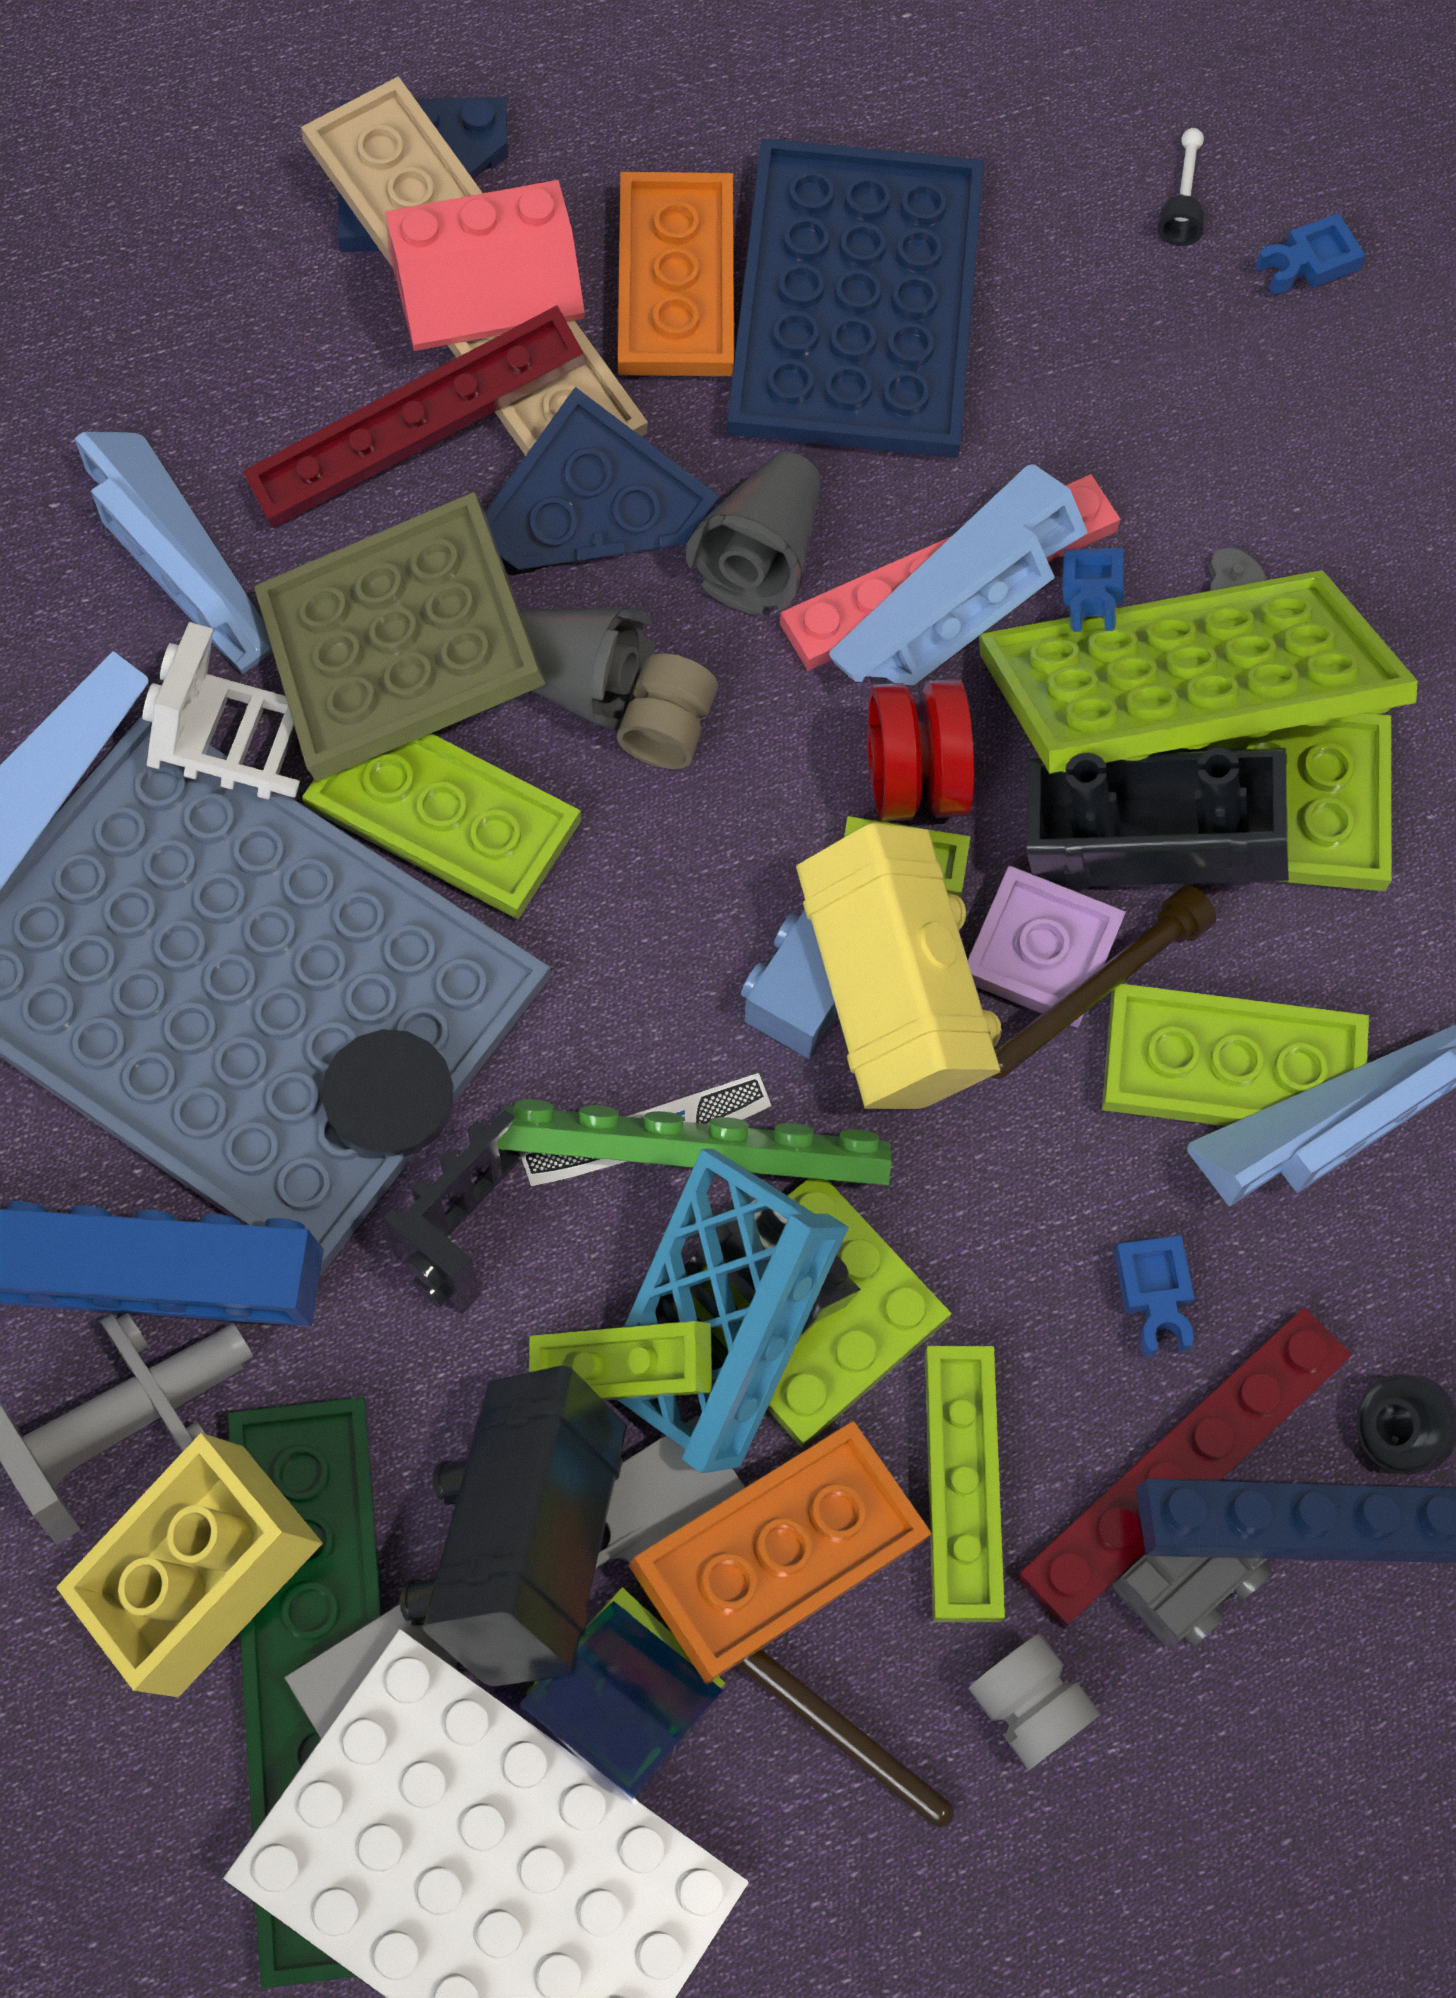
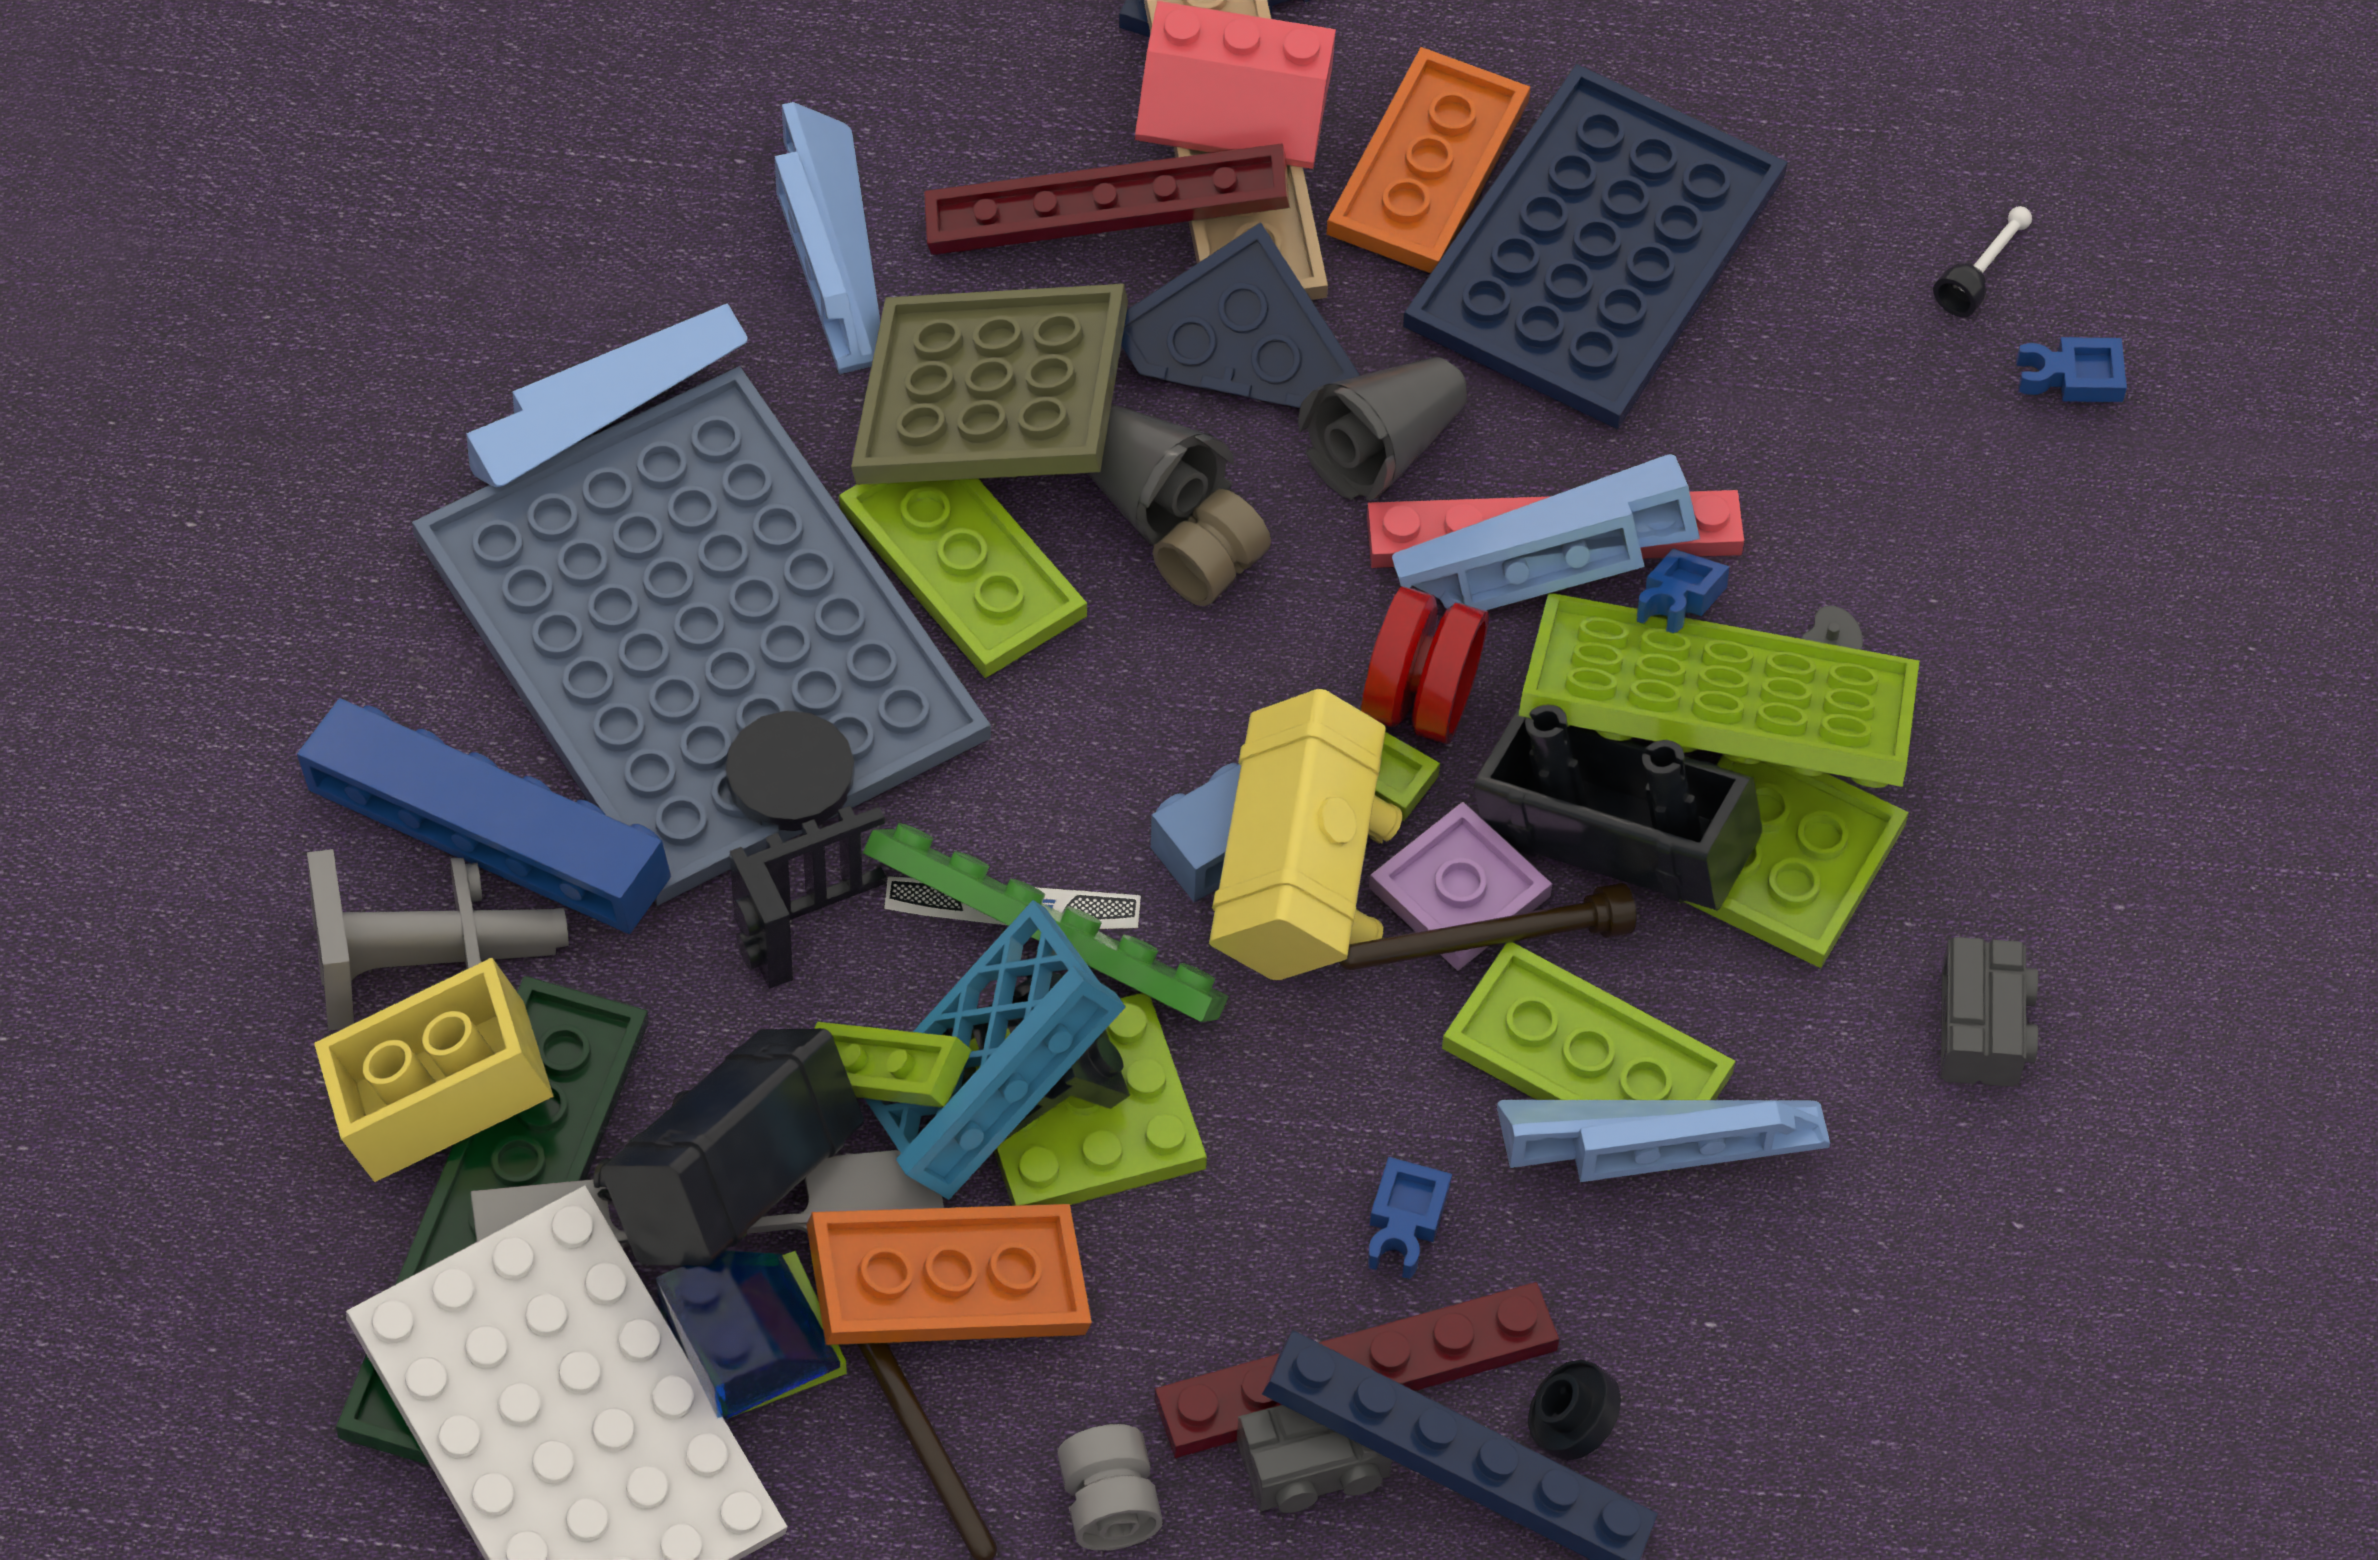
camera: 25 degrees right, 10 degrees down
white plate [142,622,300,800] -> none
lime plate [925,1346,1005,1622] -> none

